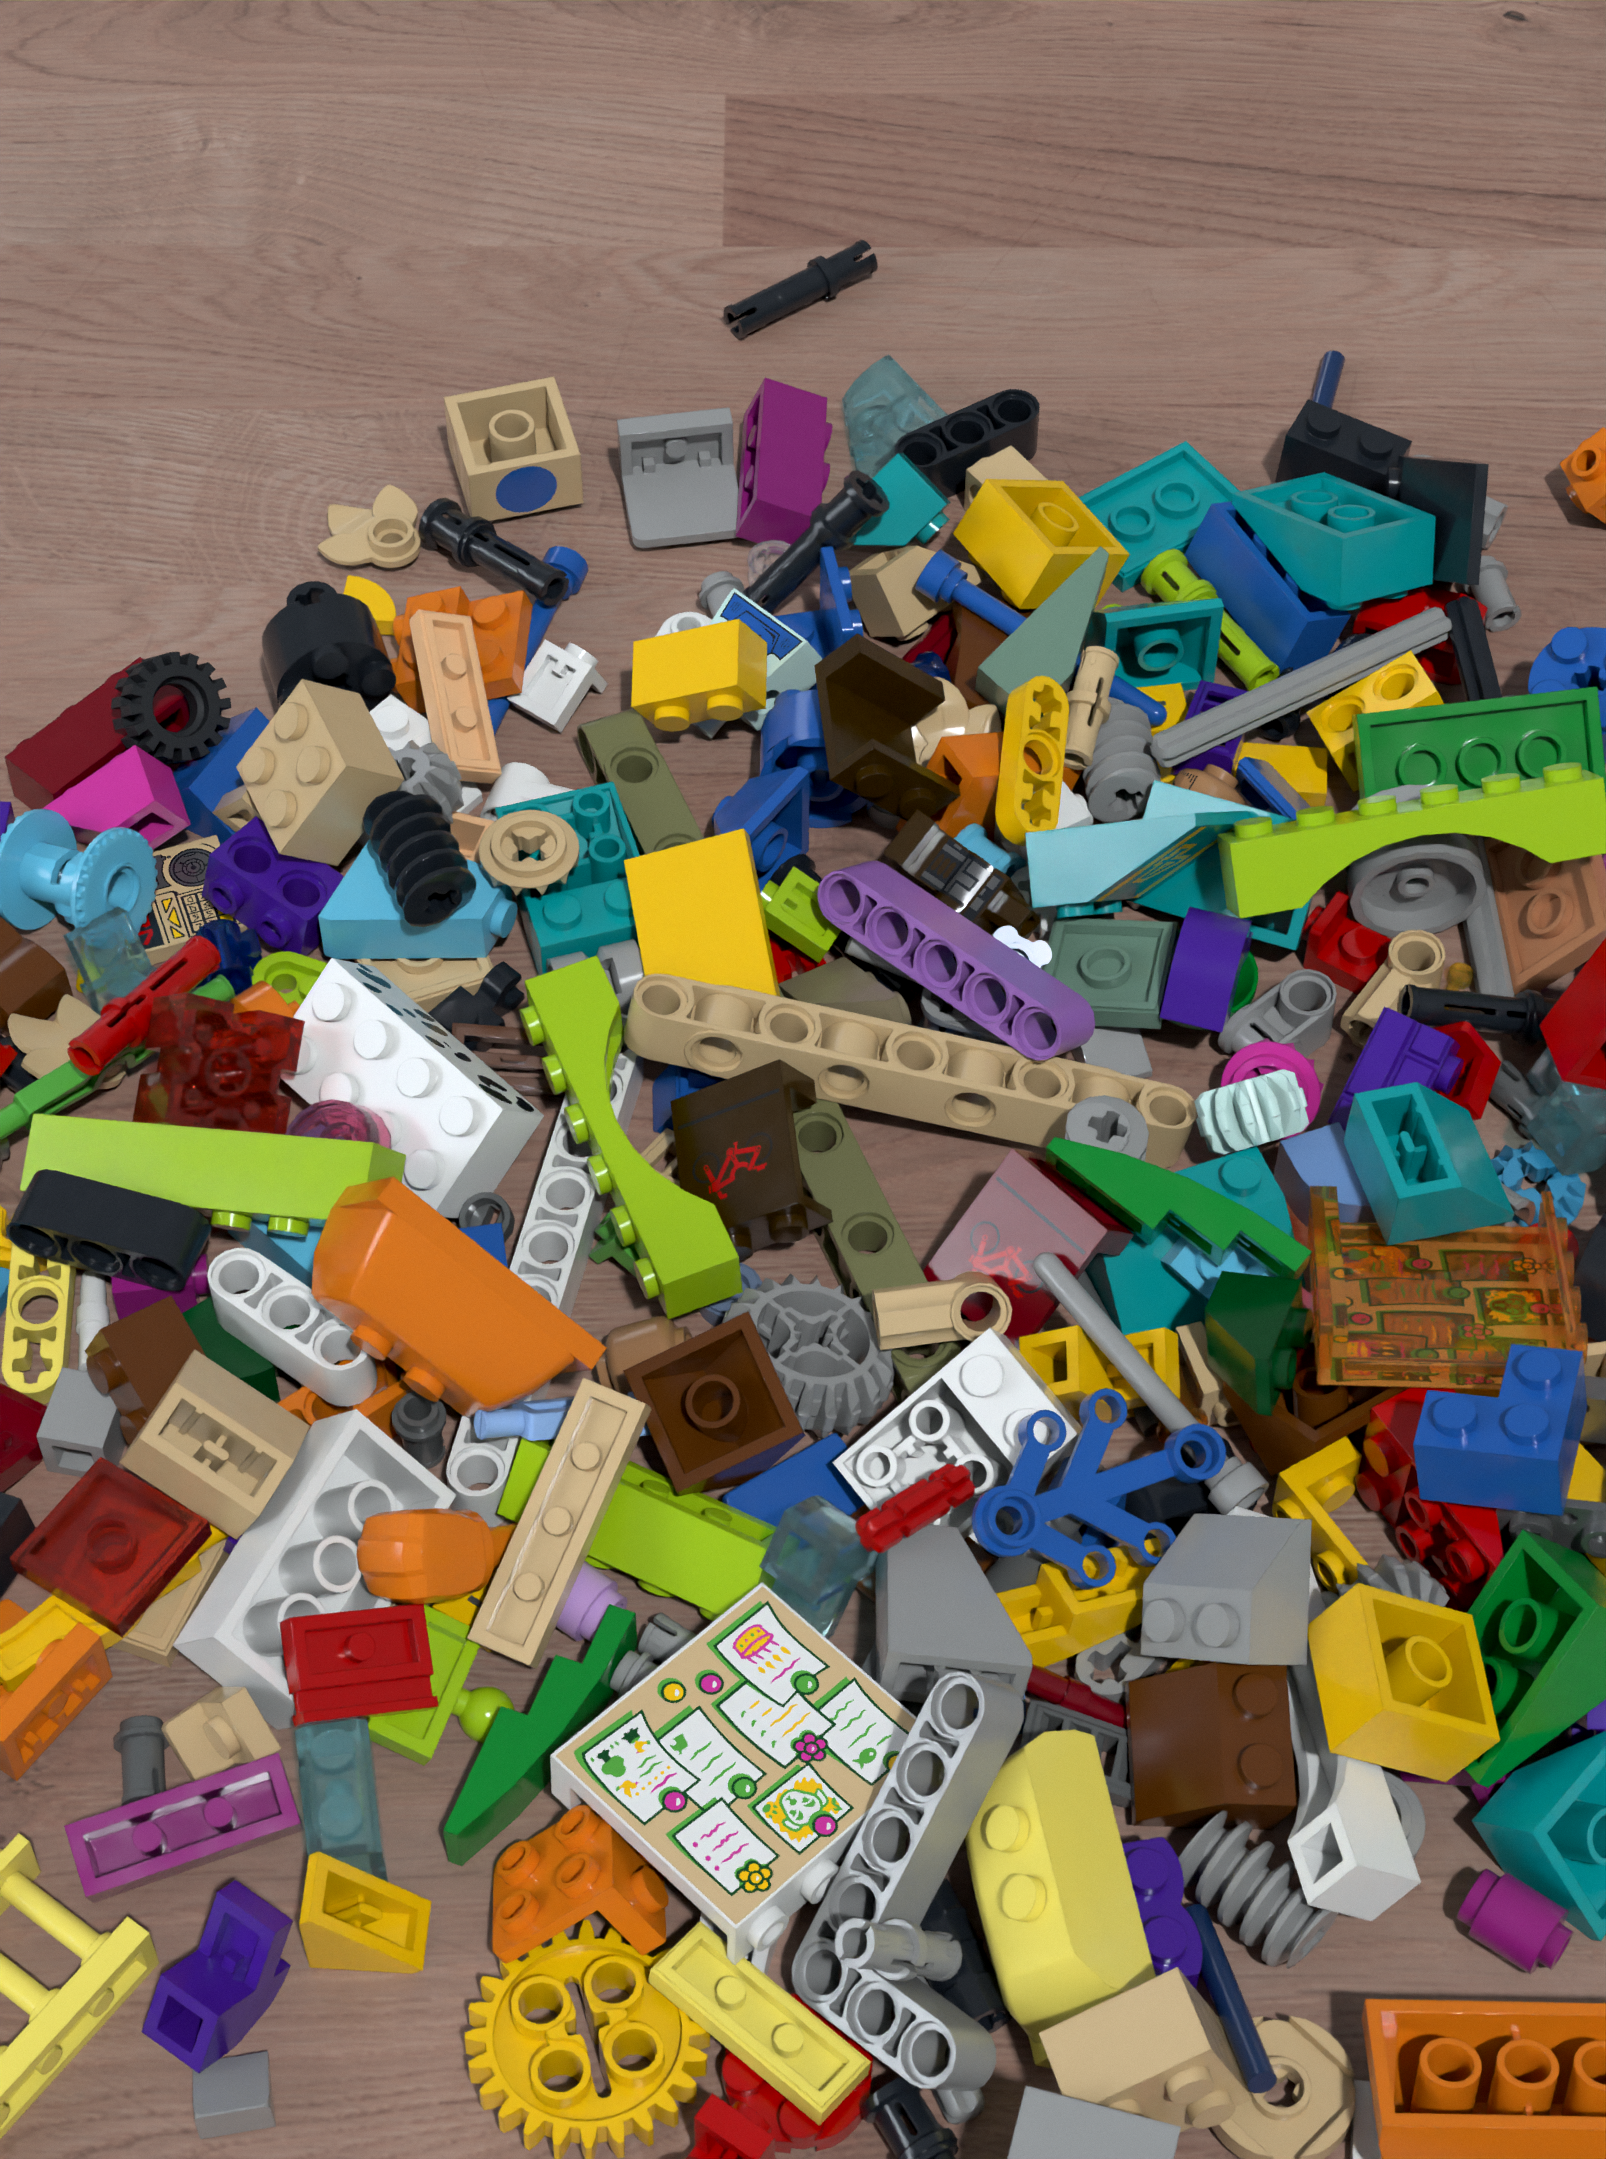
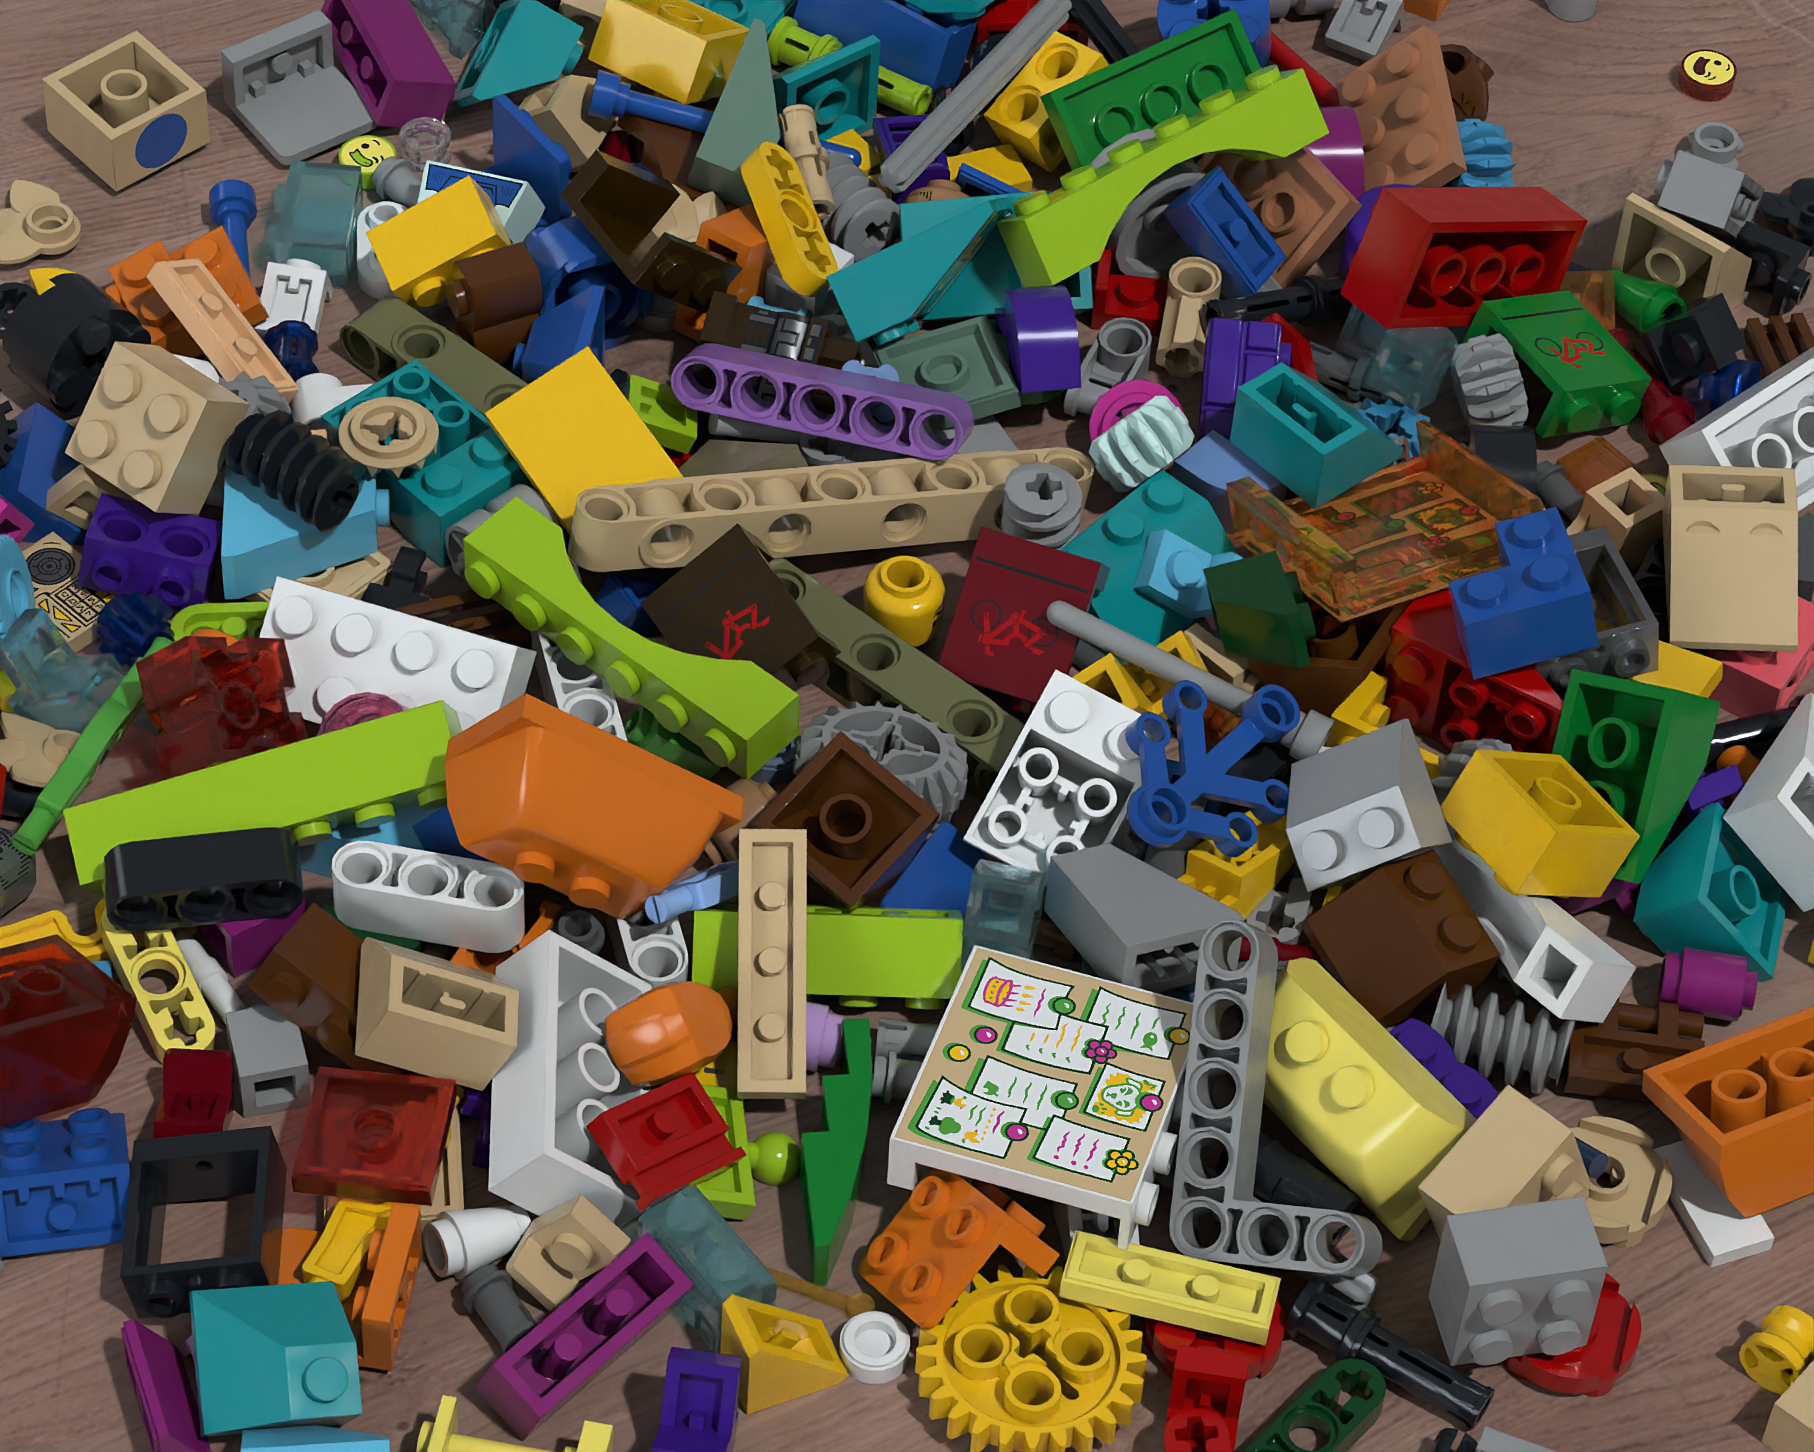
camera: 30 degrees left, 5 degrees down
red pin [67,936,221,1076] -> none
black pin [419,497,569,606] -> none
black pin [743,470,890,615] -> none
light grey pin [834,1918,962,1982] -> none
red axle [855,1464,976,1553] -> none
tan piece [872,1271,1012,1350] -> none
green slope [1045,1137,1312,1279] -> none
none -> clear blue bush [264,320,319,382]
none -> clear light blue brick [266,161,363,289]
none -> tile [338,135,397,190]
none -> white cone [423,1204,531,1279]
none -> reddish brown brick [445,242,542,366]
none -> clear yellow hinge [736,1254,875,1319]
none -> white tile [839,1311,910,1384]
none -> yellow head [862,555,945,648]
none -> blue slope [1163,167,1287,298]
none -> reddish brown plate [1564,997,1705,1104]

